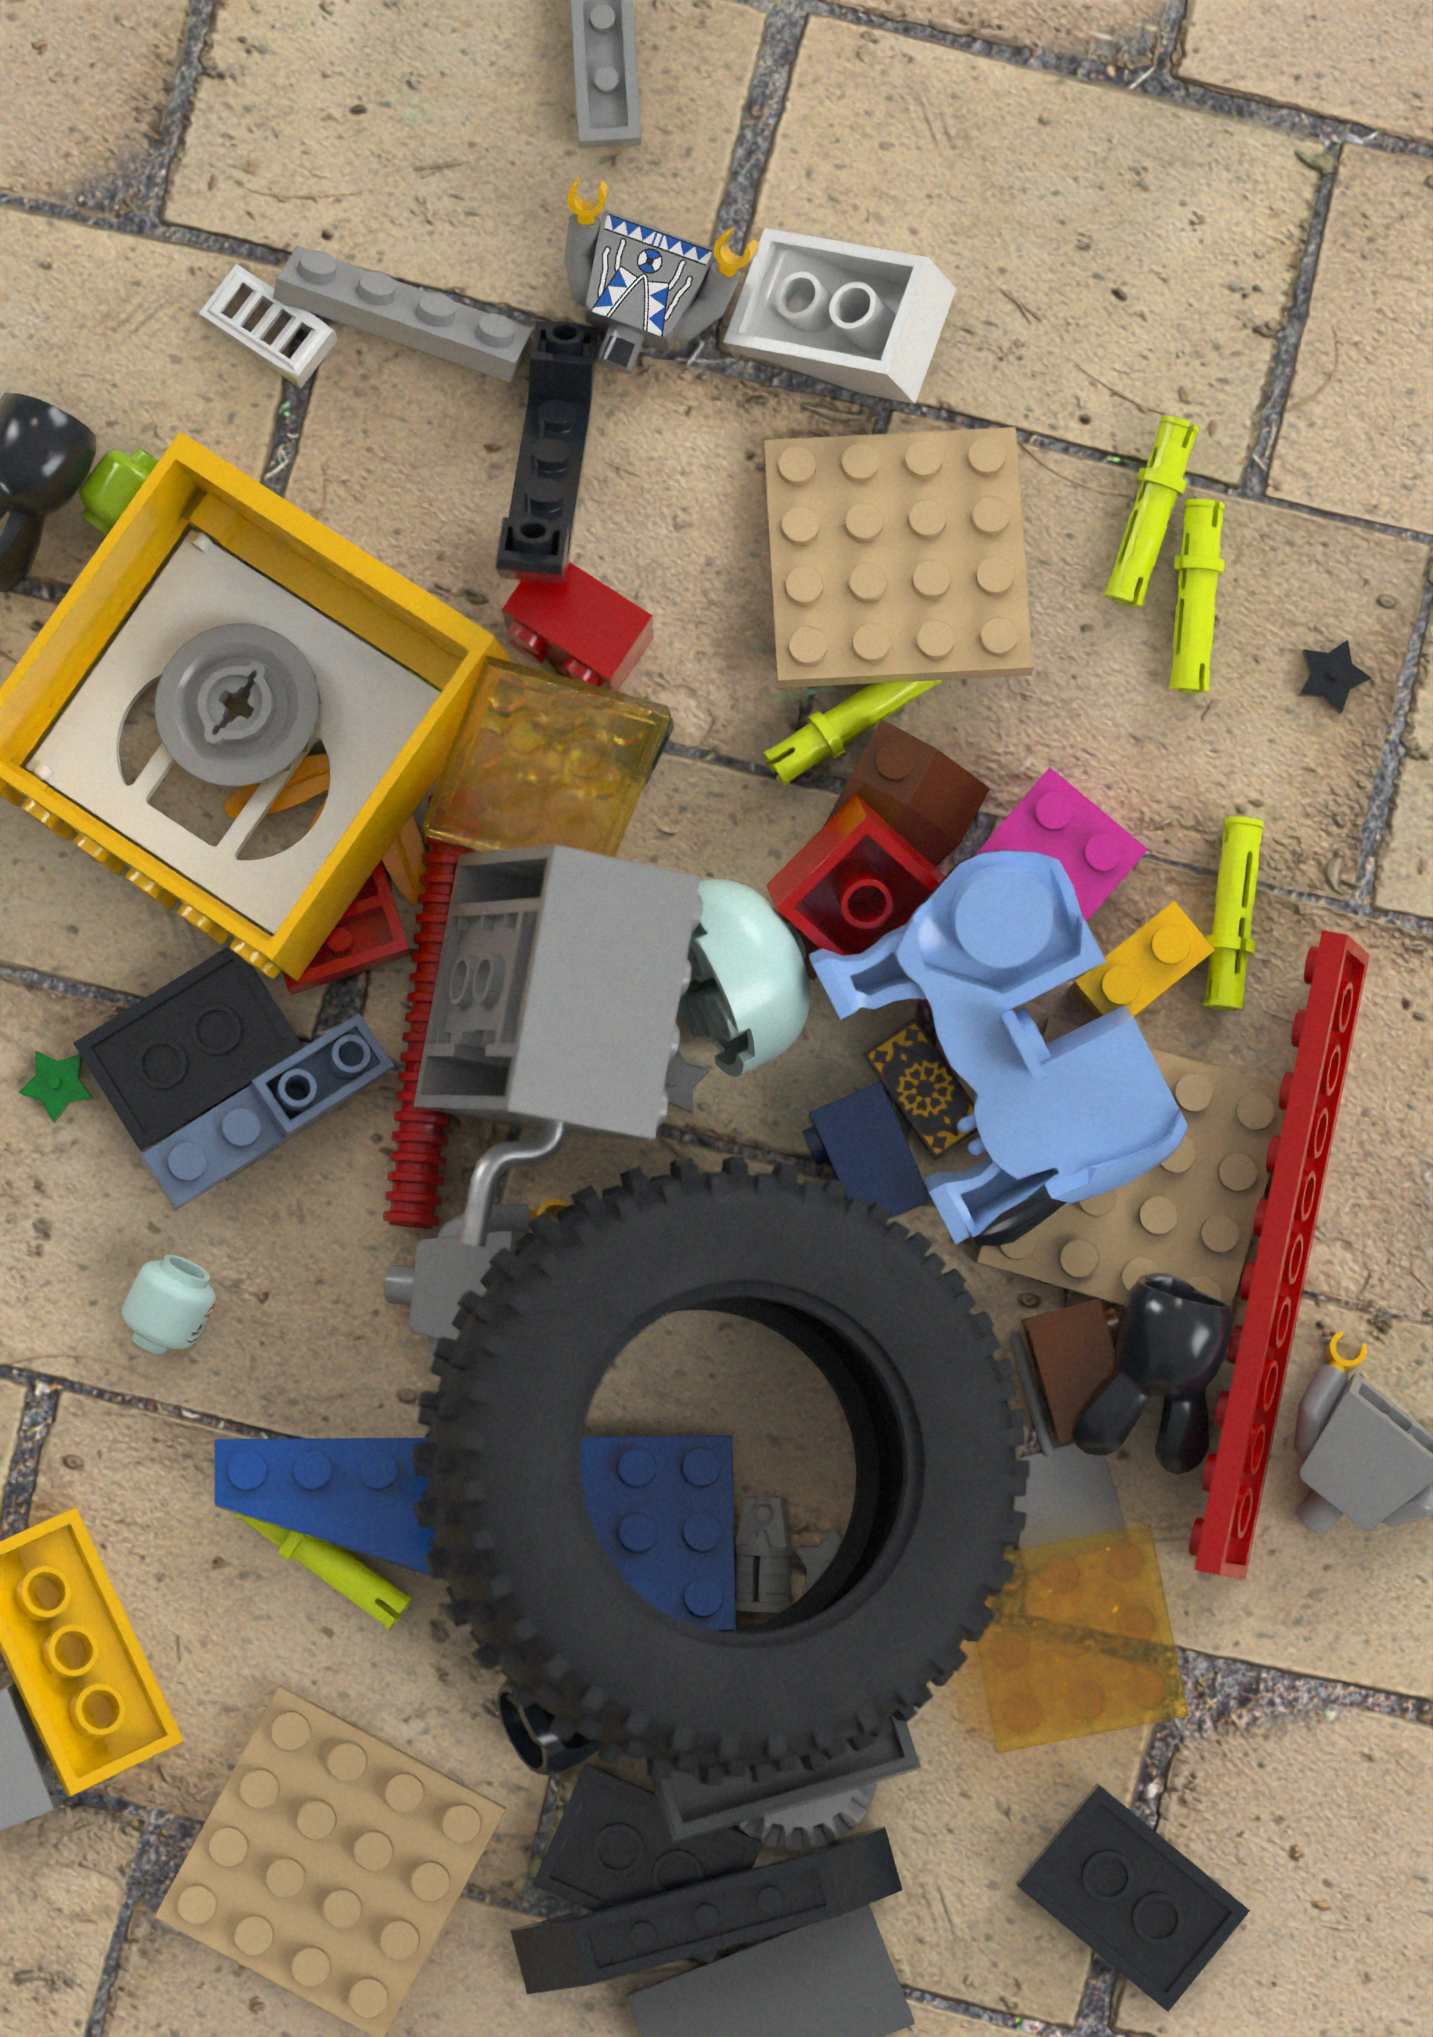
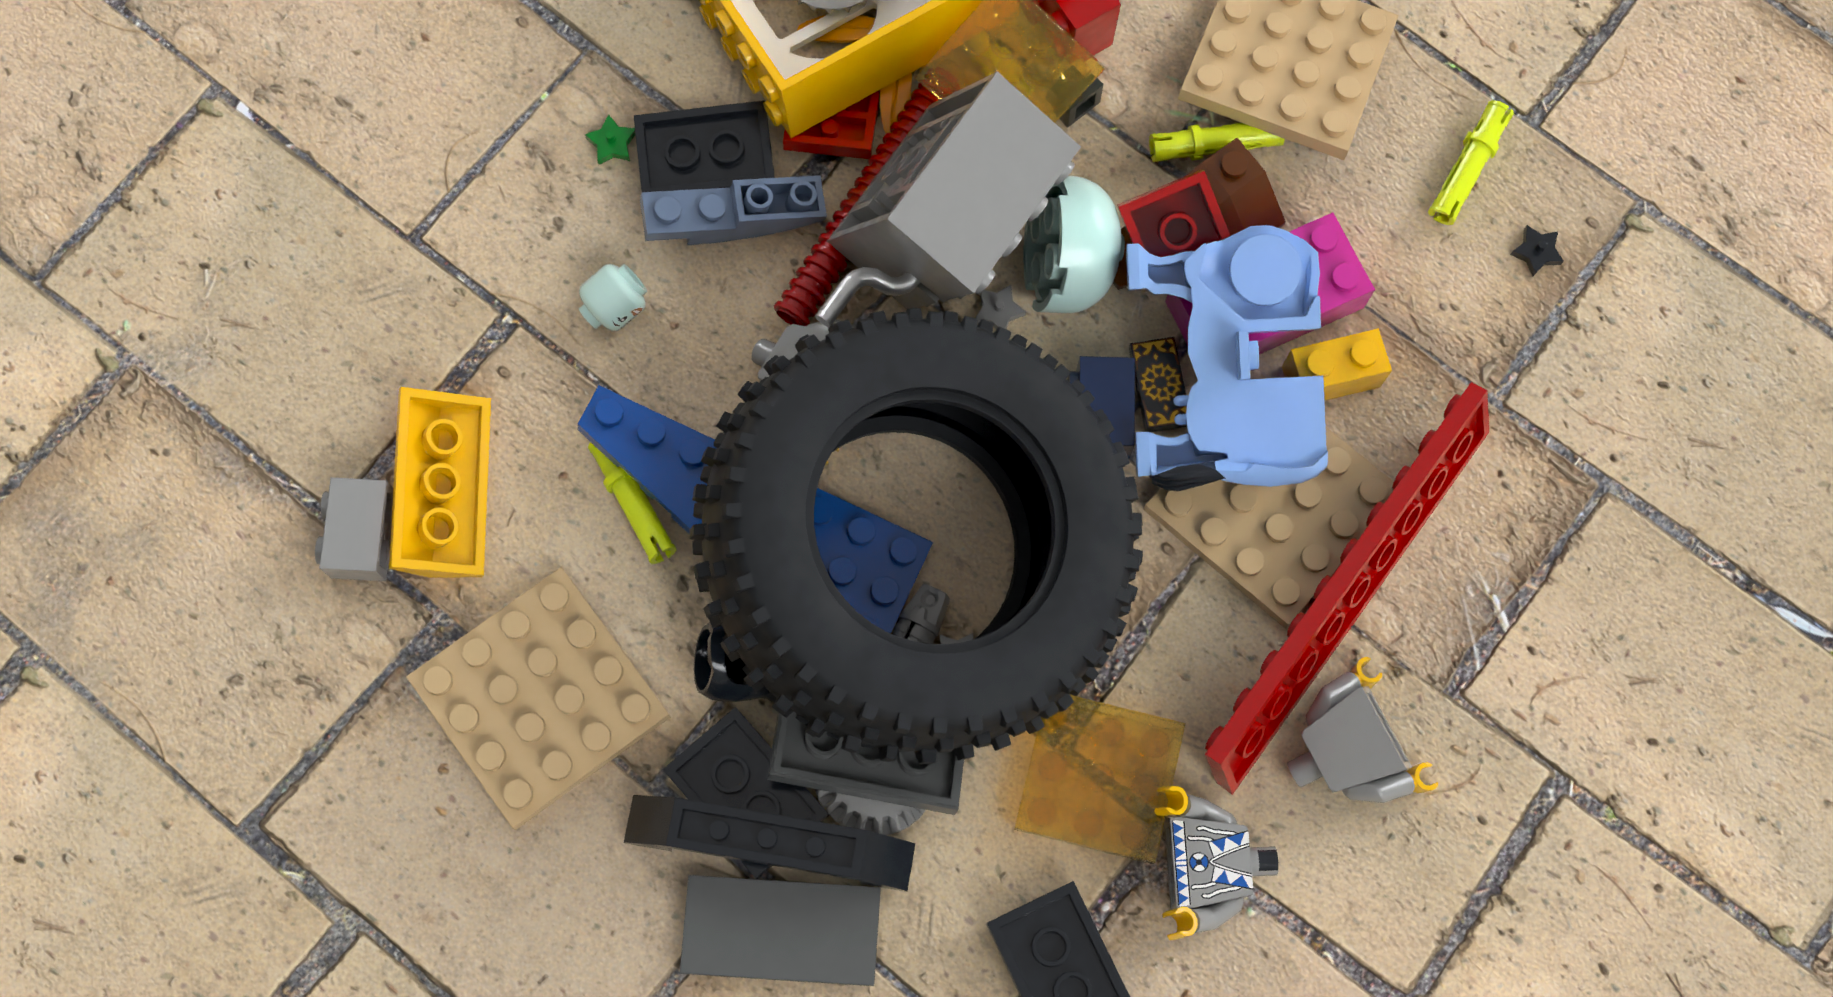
camera: 25 degrees right, 10 degrees down
light grey piece [1009,1333,1130,1571] -> none
reddish brown brick [1021,1298,1119,1444] -> none
black piece [1072,1273,1233,1474] -> none
neon yellow pin [1103,415,1200,608] -> none
neon yellow pin [1203,816,1264,1011] -> none
none -> torso [1154,786,1278,940]

